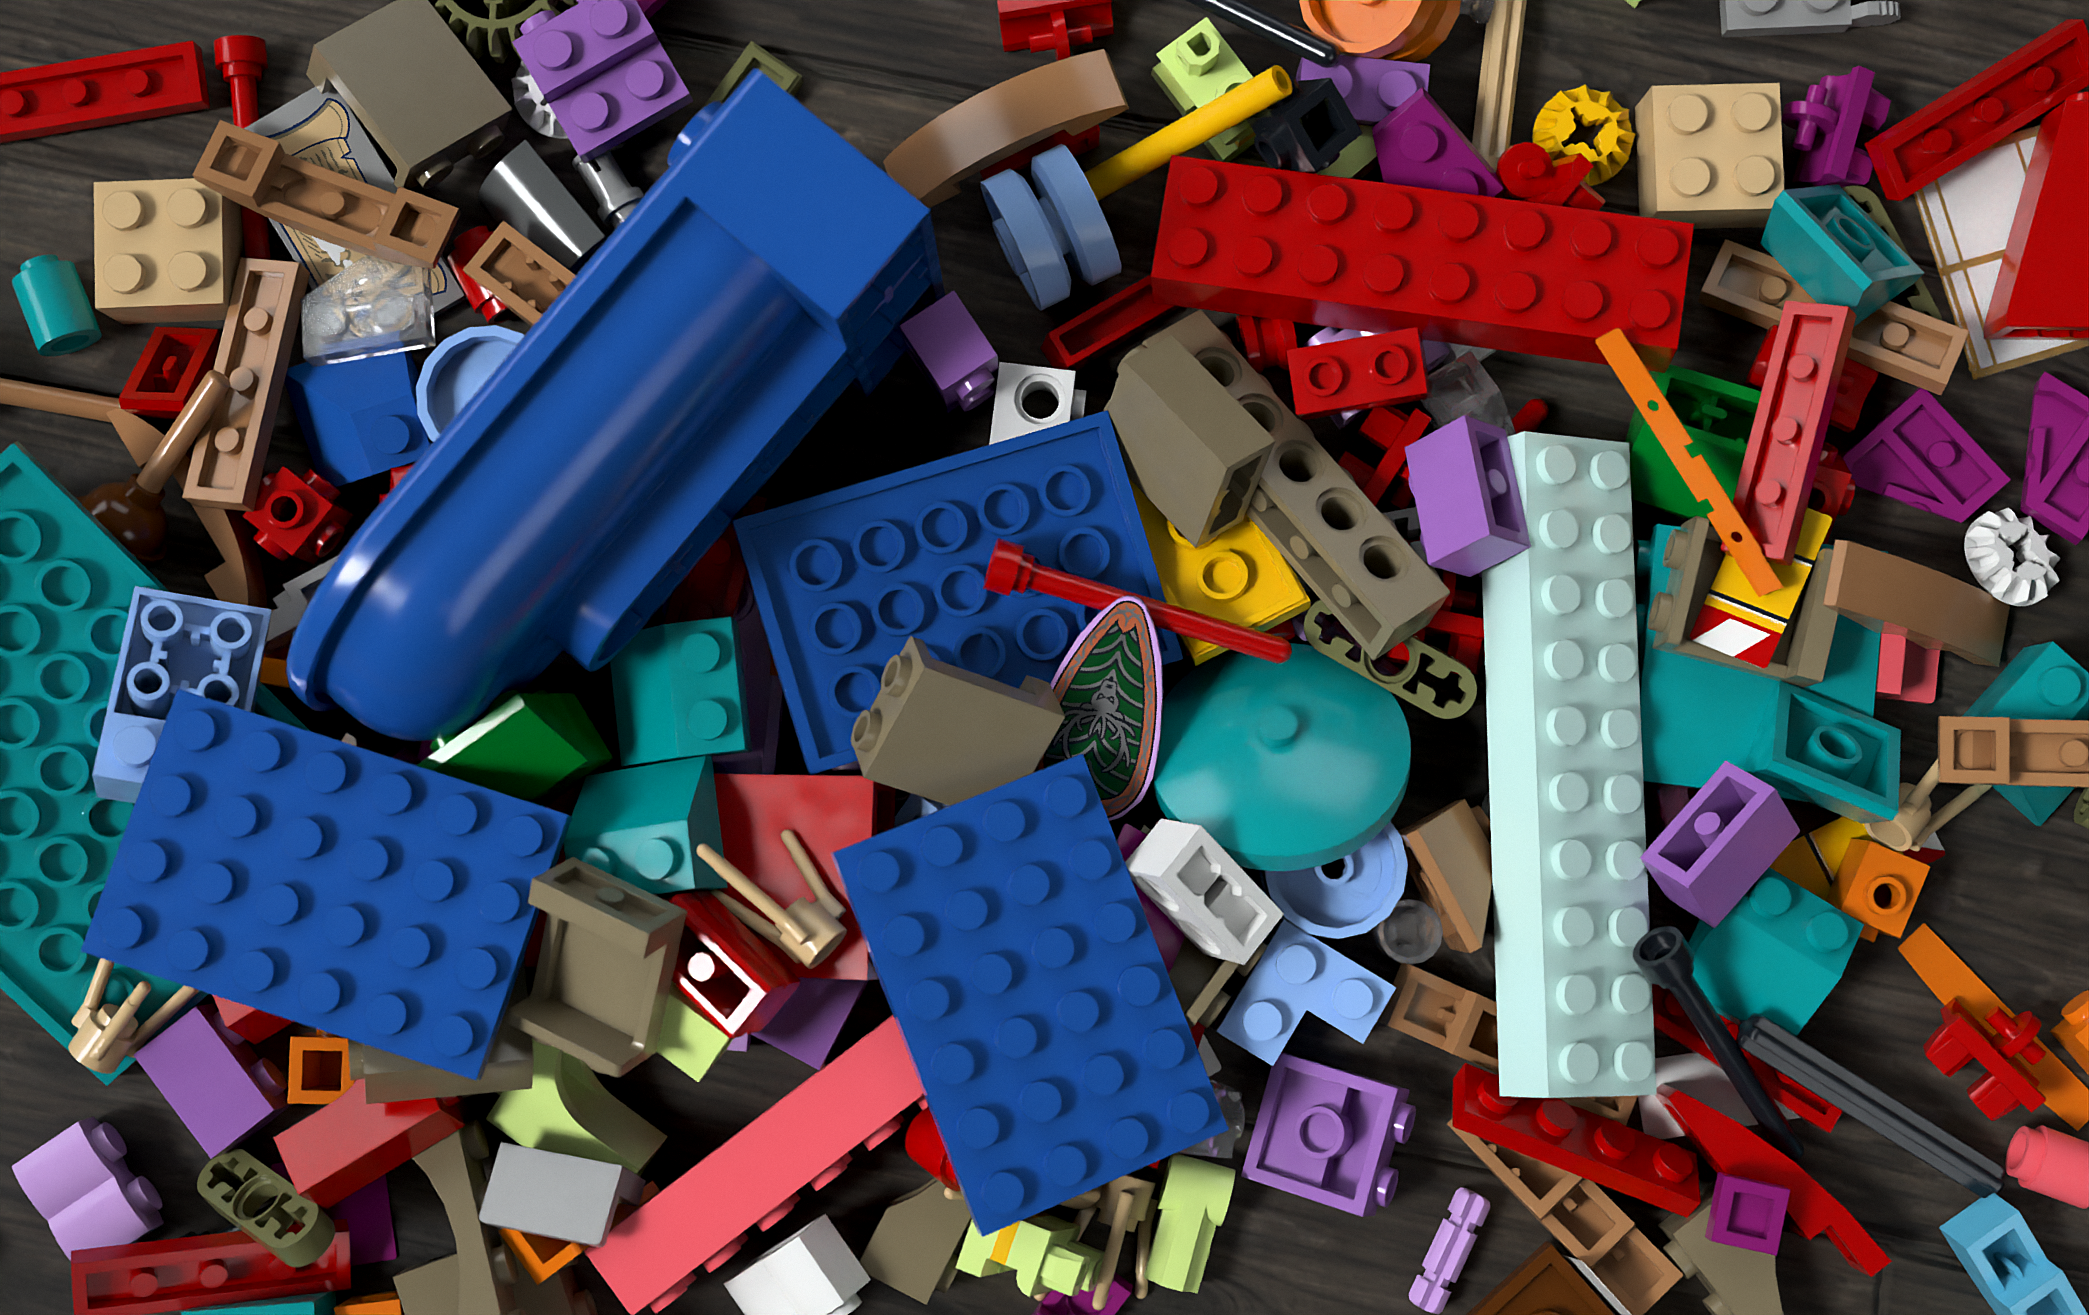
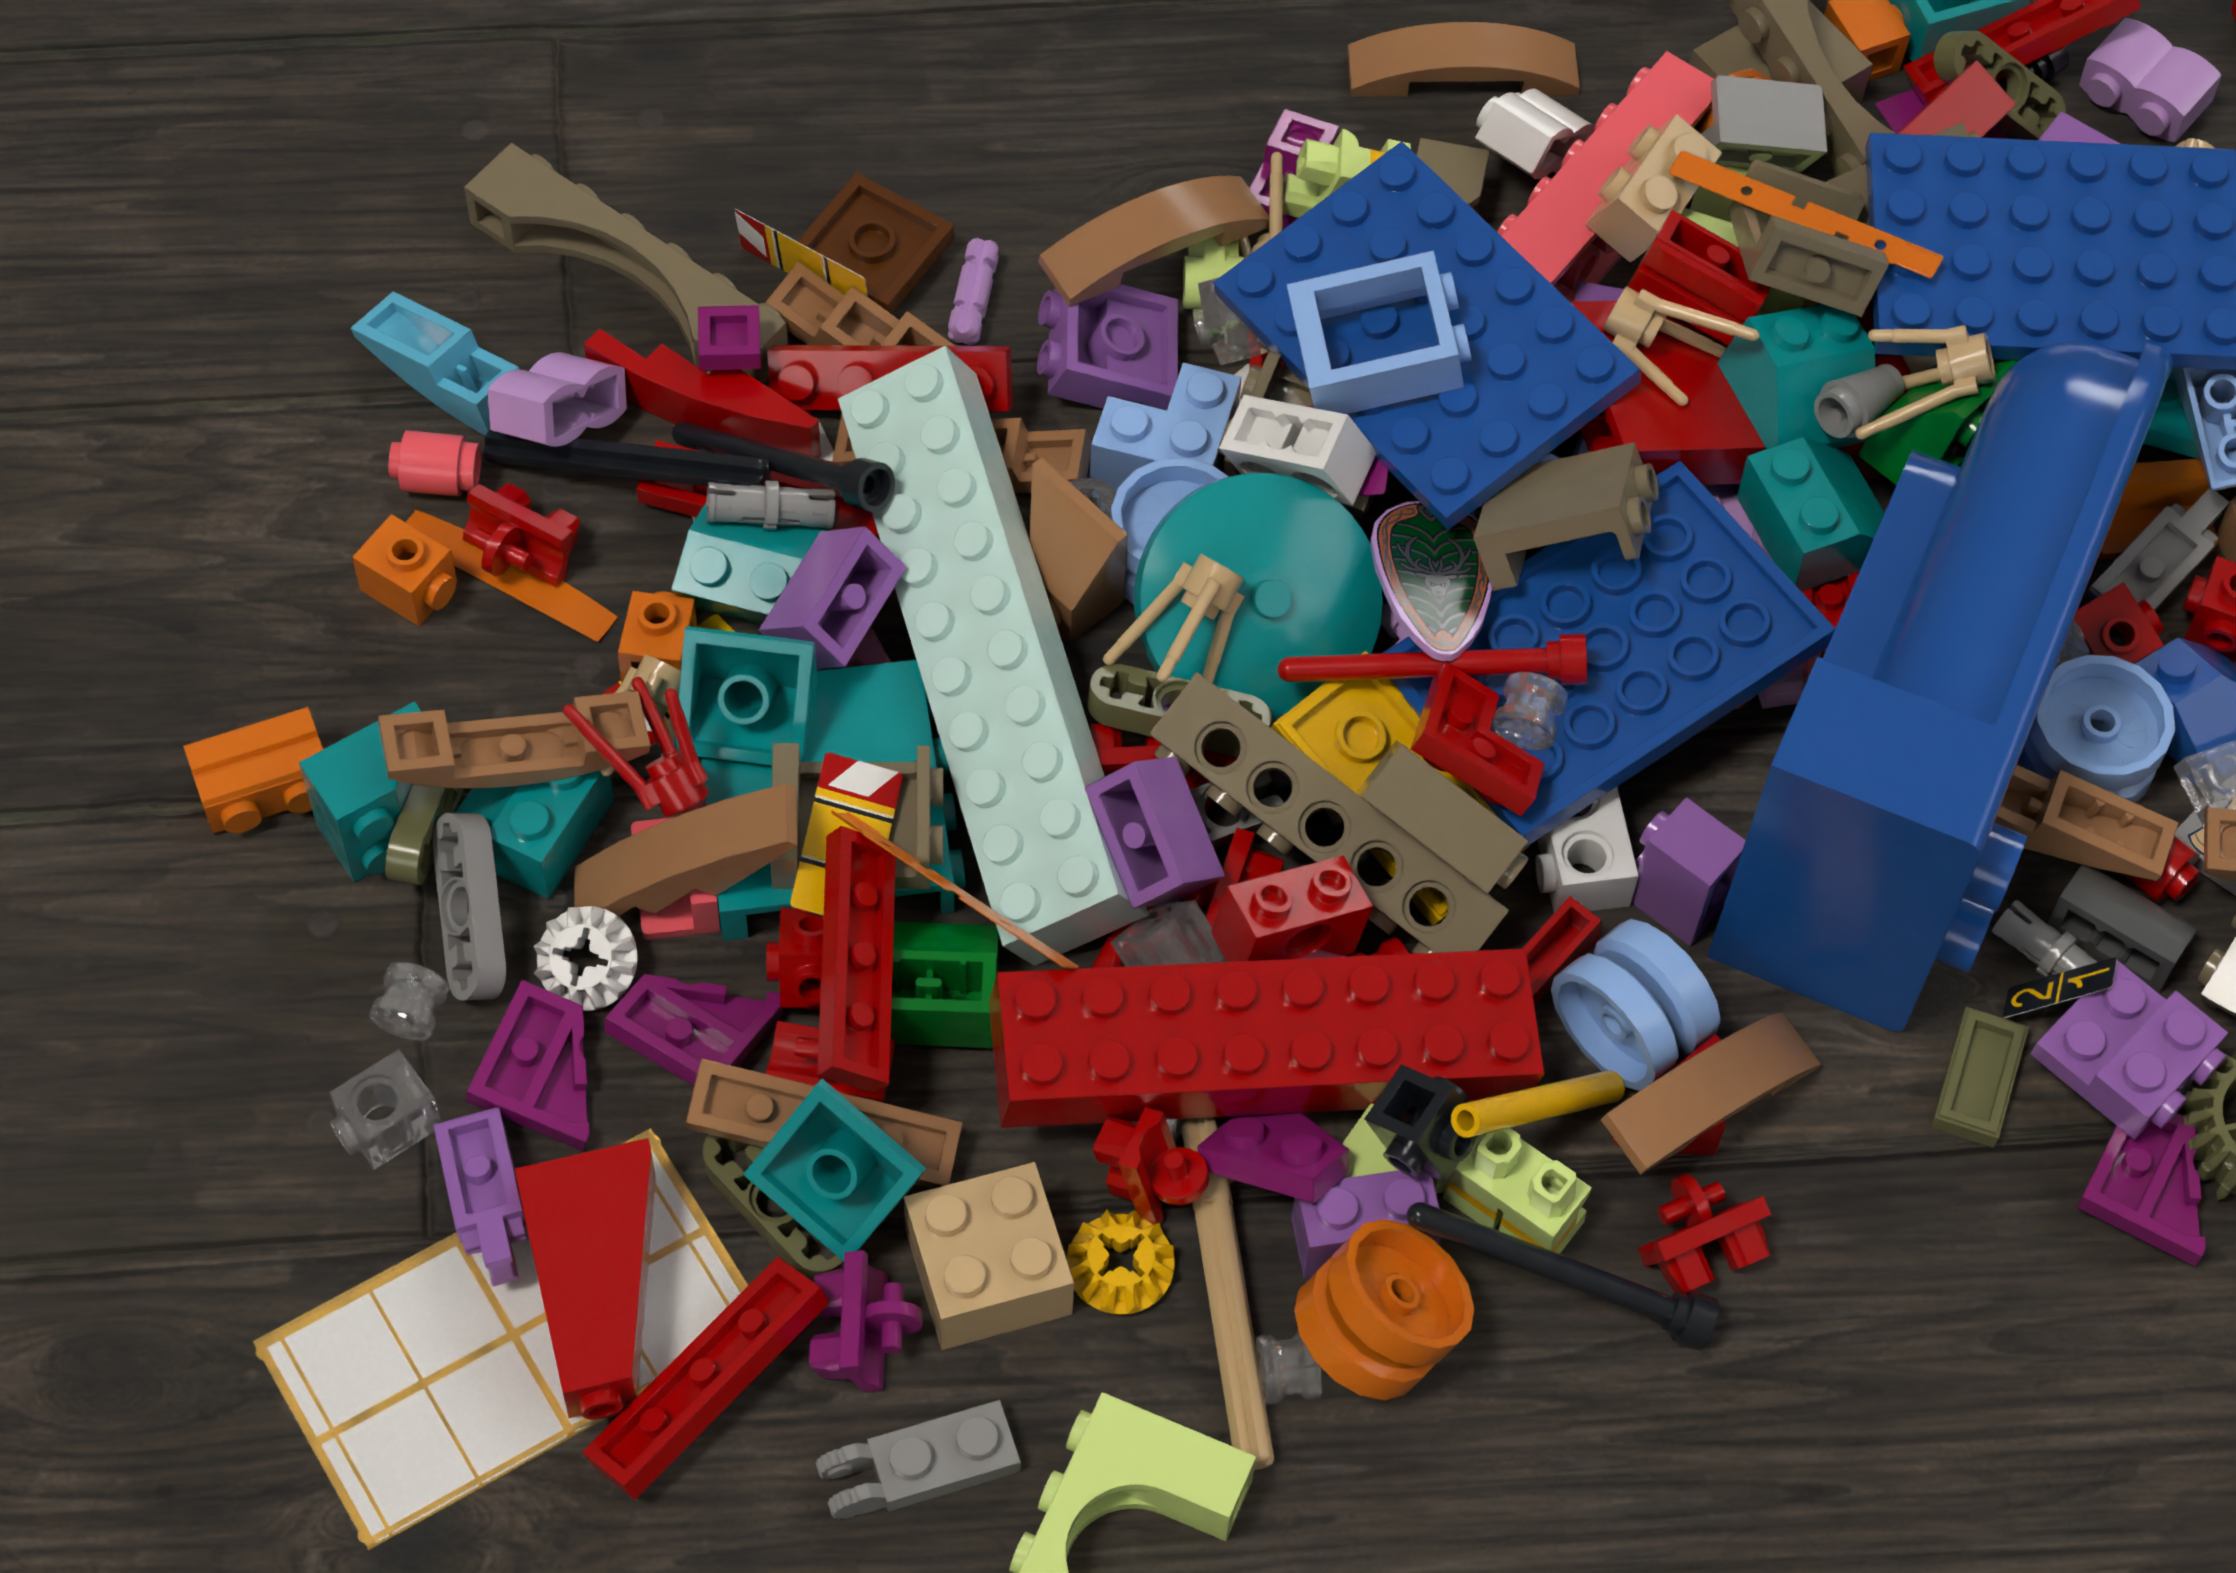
camera: 160 degrees right, 25 degrees down
none -> lavender brick [488,352,627,447]
none -> red plant [563,677,710,817]
none -> light grey pin [706,481,835,531]
none -> medium nougat slope [1038,175,1269,307]
none -> tan plant [1103,553,1245,683]
none -> light blue window [1287,250,1472,414]
none -> red plate [1410,662,1545,816]
none -> clear wheel [1492,672,1568,750]
none -> tan brick [1585,114,1722,263]
none -> orange piece [1669,151,1944,279]
none -> light grey cone [1814,364,1904,438]
none -> tan plant [1855,325,1996,440]
none -> black sticker [2003,957,2117,1018]

